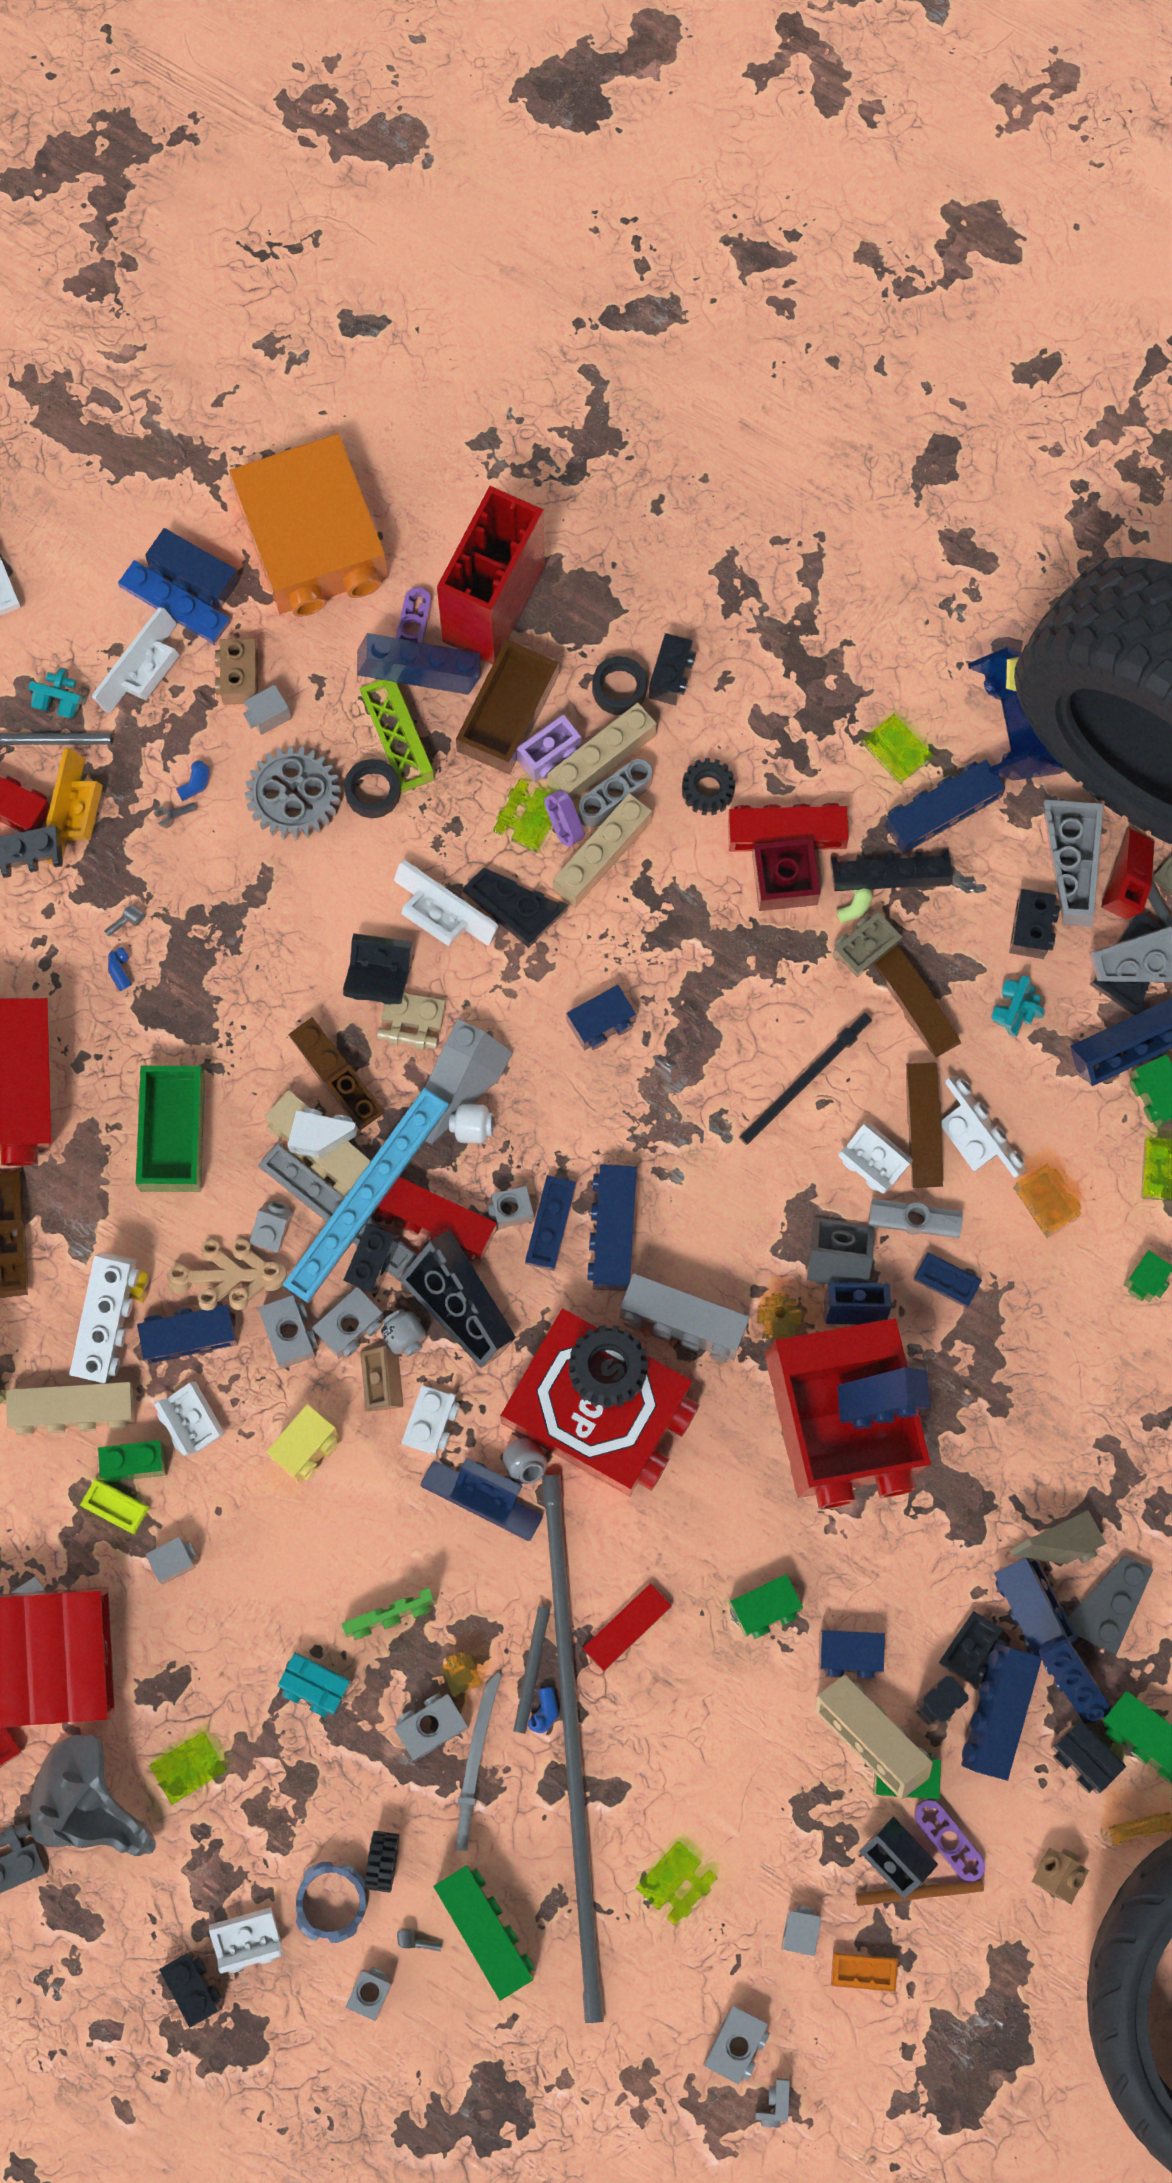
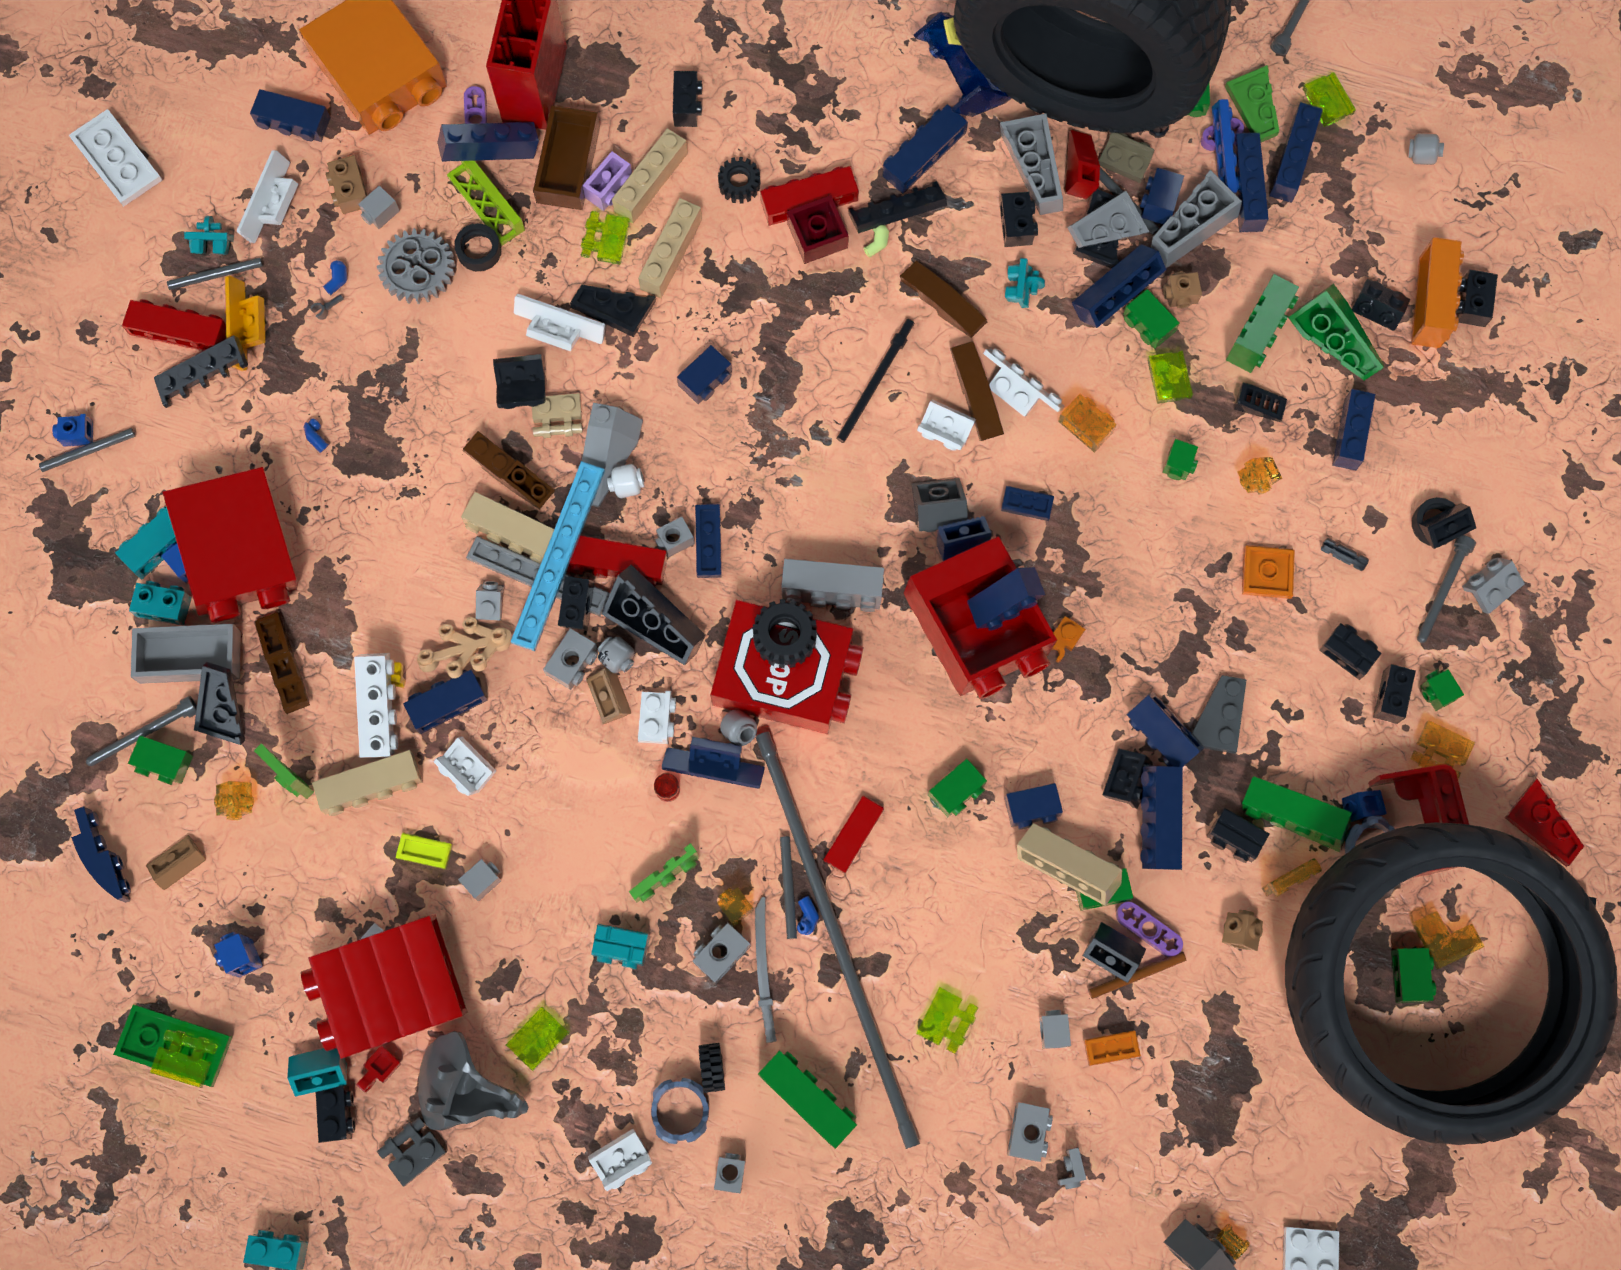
camera: 15 degrees left, 0 degrees up
green brick [98,1440,167,1483] -> none
flat silver hand [104,906,145,937] -> none
blue plate [118,560,231,645] -> none
green piece [135,1065,205,1192] -> none
black brick [159,1952,223,2028] -> none
light grey brick [258,1295,318,1369] -> none
light yellow brick [266,1404,340,1484] -> none
white slope [288,1108,358,1158] -> none
flat silver hand [397,1930,442,1952] -> none
medium lavender beam [545,789,584,847] -> none
light grey beam [579,759,652,827] -> none
dark blue brick [587,1164,637,1291] -> none
black tyre [592,656,647,715] -> none
clear yellow brick [757,1293,801,1340] -> none
dark tan bracket [833,911,902,978] -> none
clear neon green plate [862,714,933,785] -> none
light grey piece [868,1199,963,1239] -> none
black brick [916,1675,969,1726] -> none
dark tan slope [1010,1510,1107,1564] -> none
dark blue bracket [1039,1638,1112,1723] -> none
none -> clear red wheel [654,773,680,802]
none -> orange plate [1047,616,1086,663]

